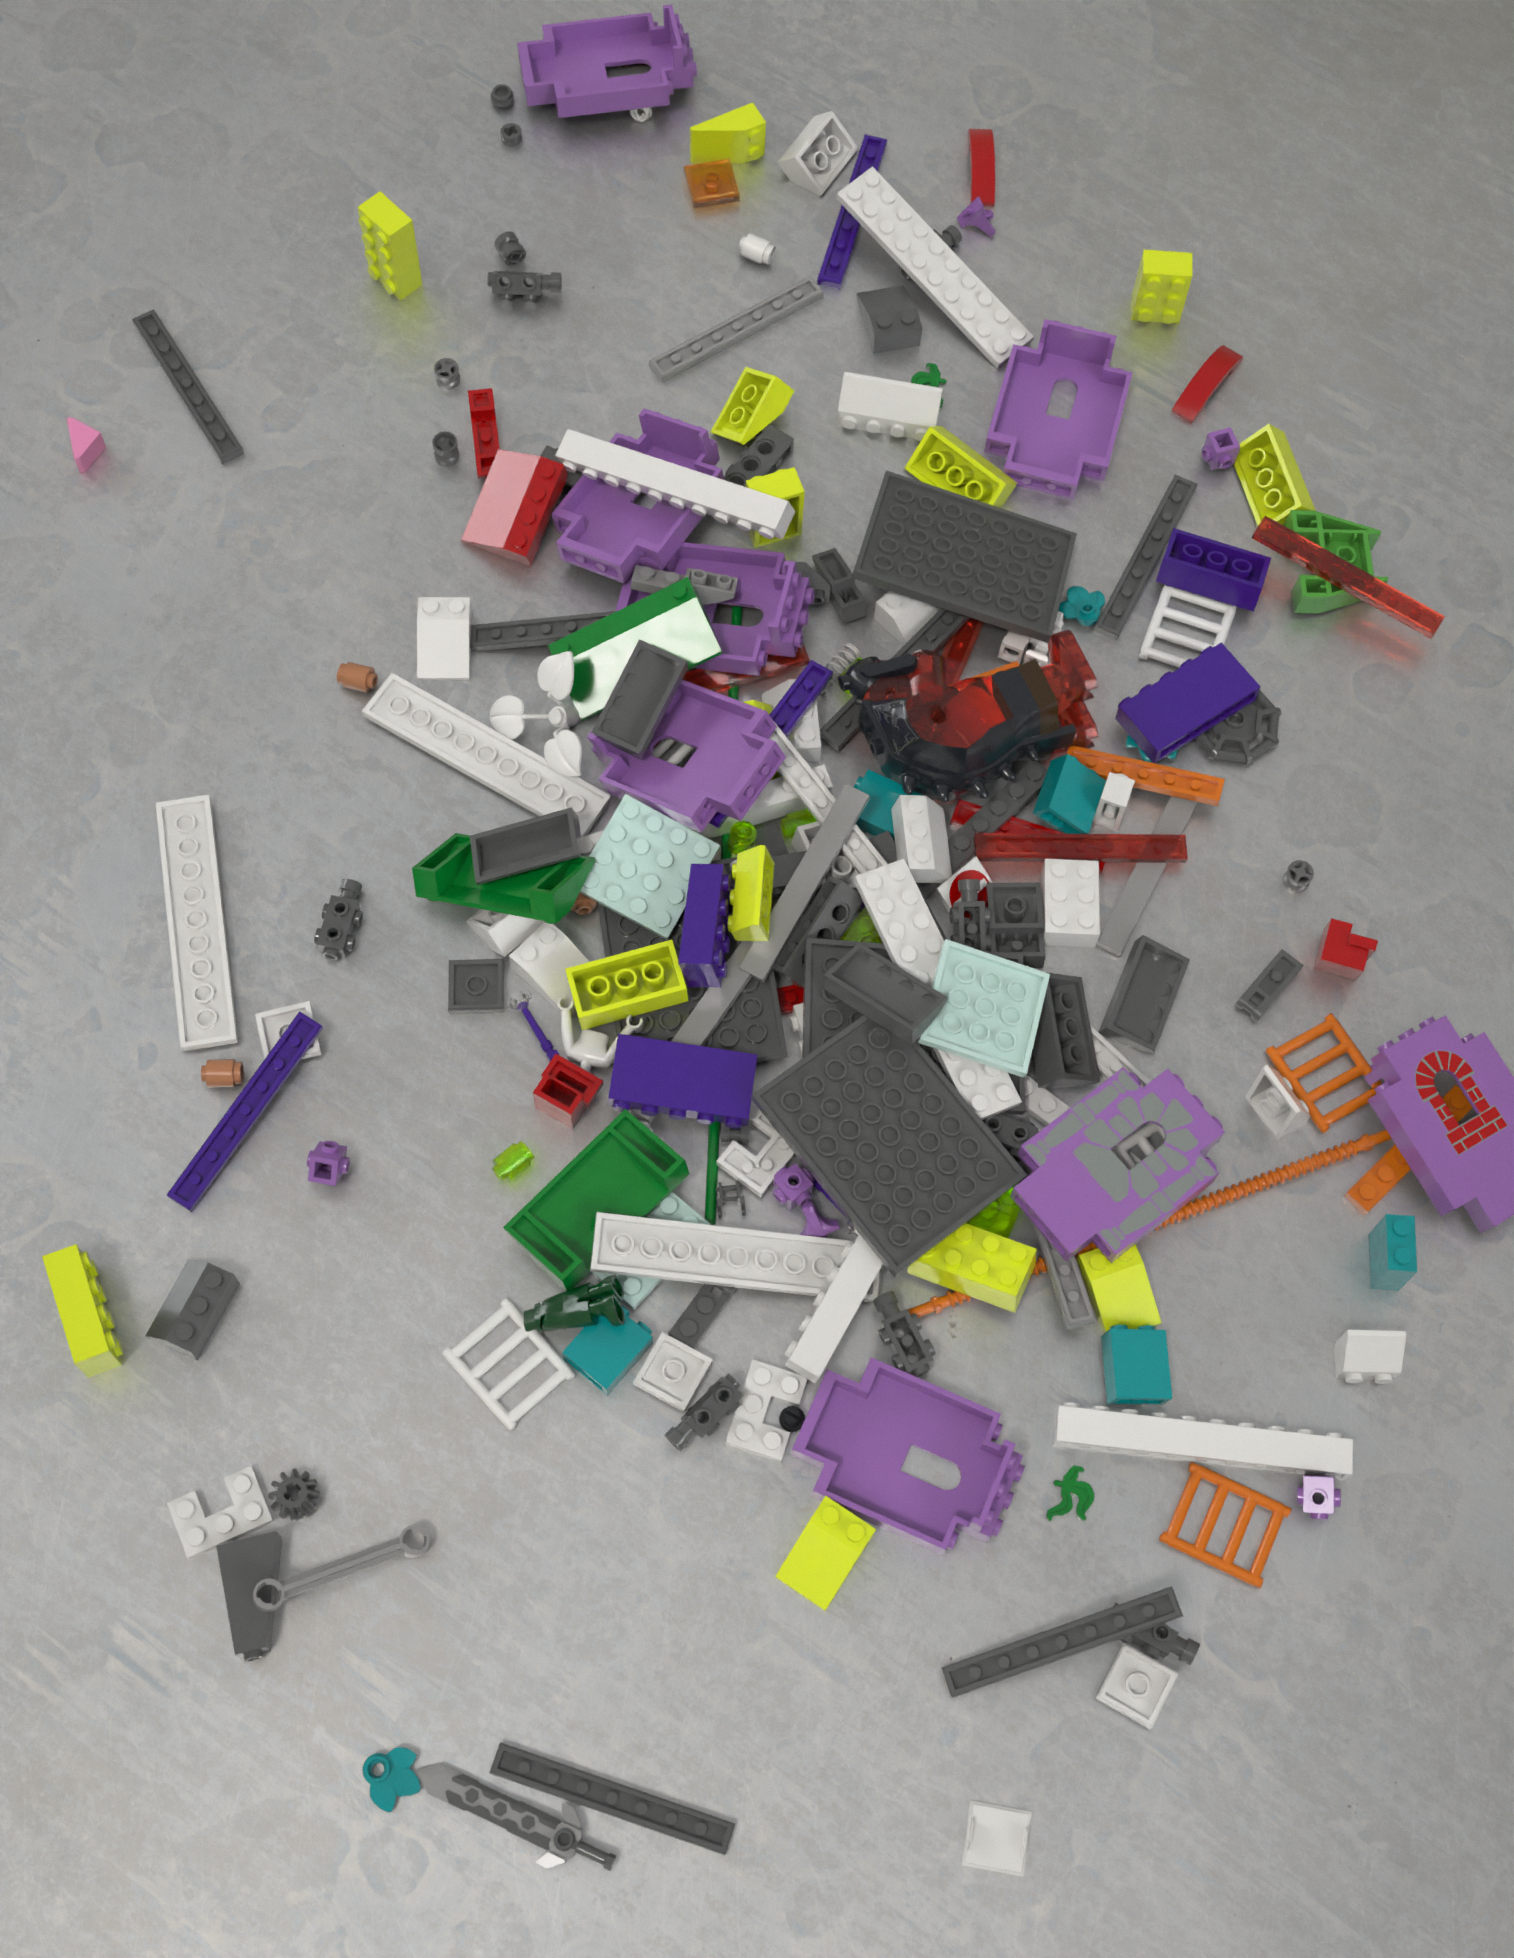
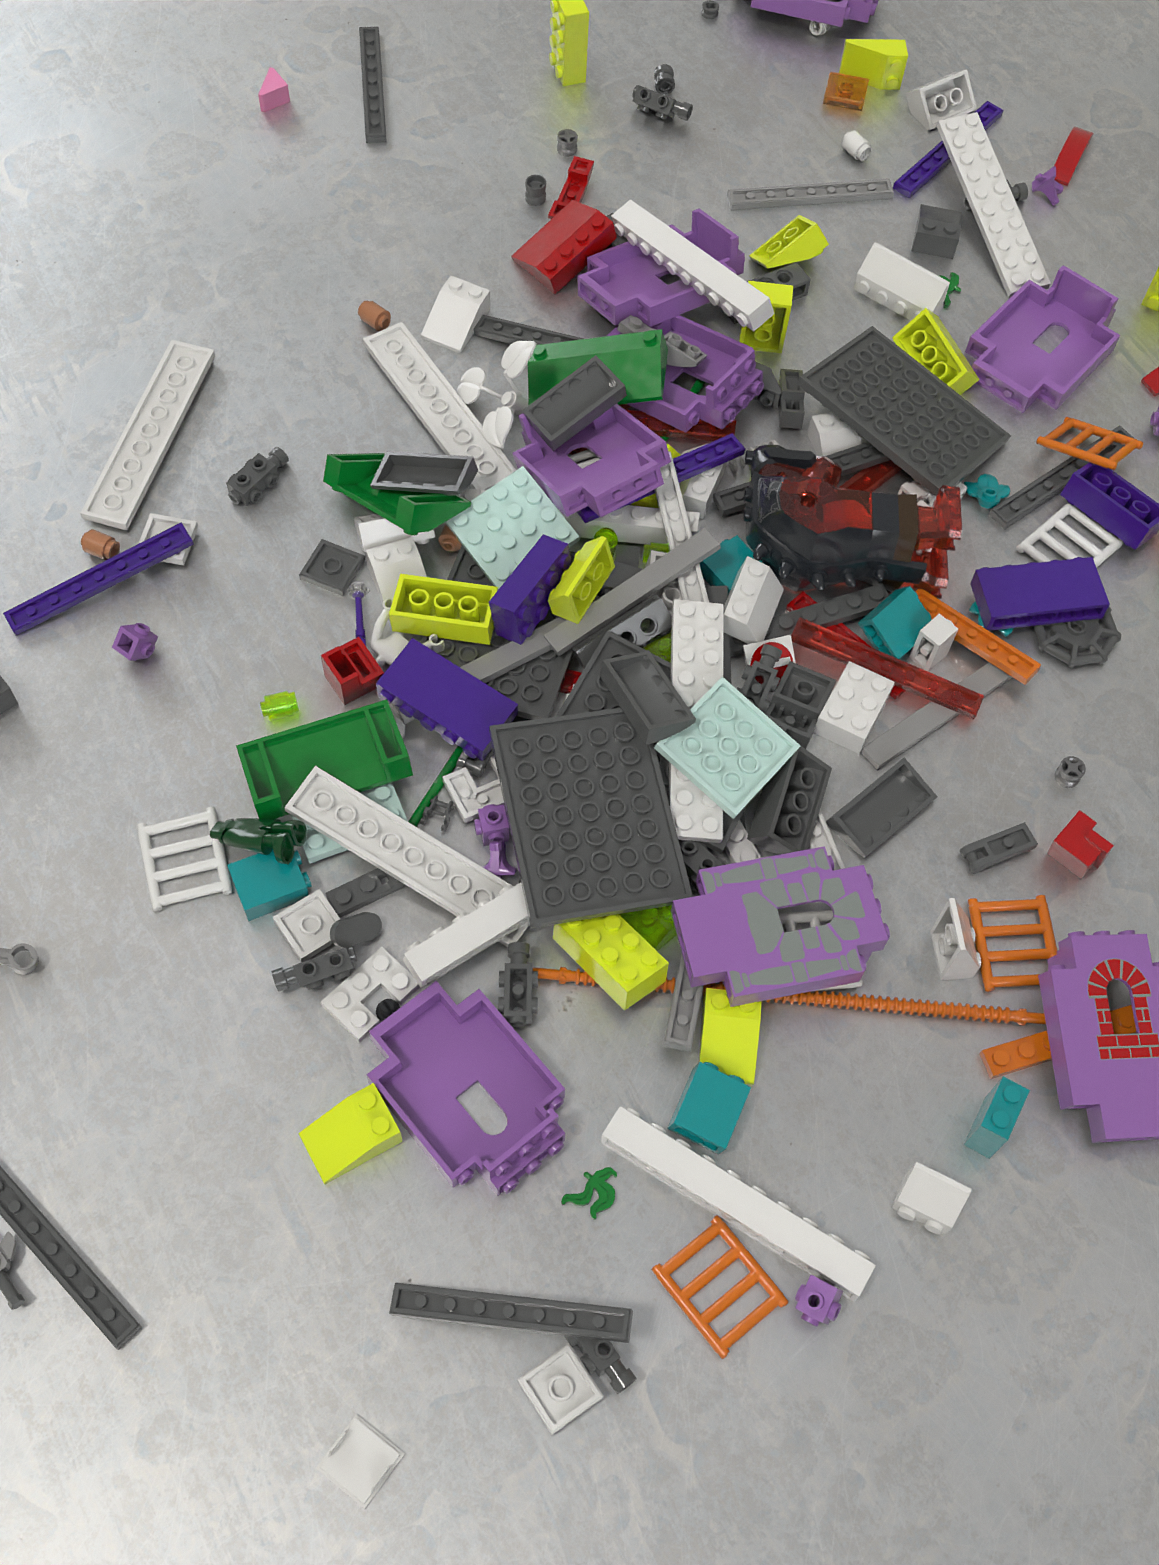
camera: 25 degrees right, 5 degrees down
none -> dark grey tile [330,912,382,948]
none -> orange bar [1036,417,1143,470]

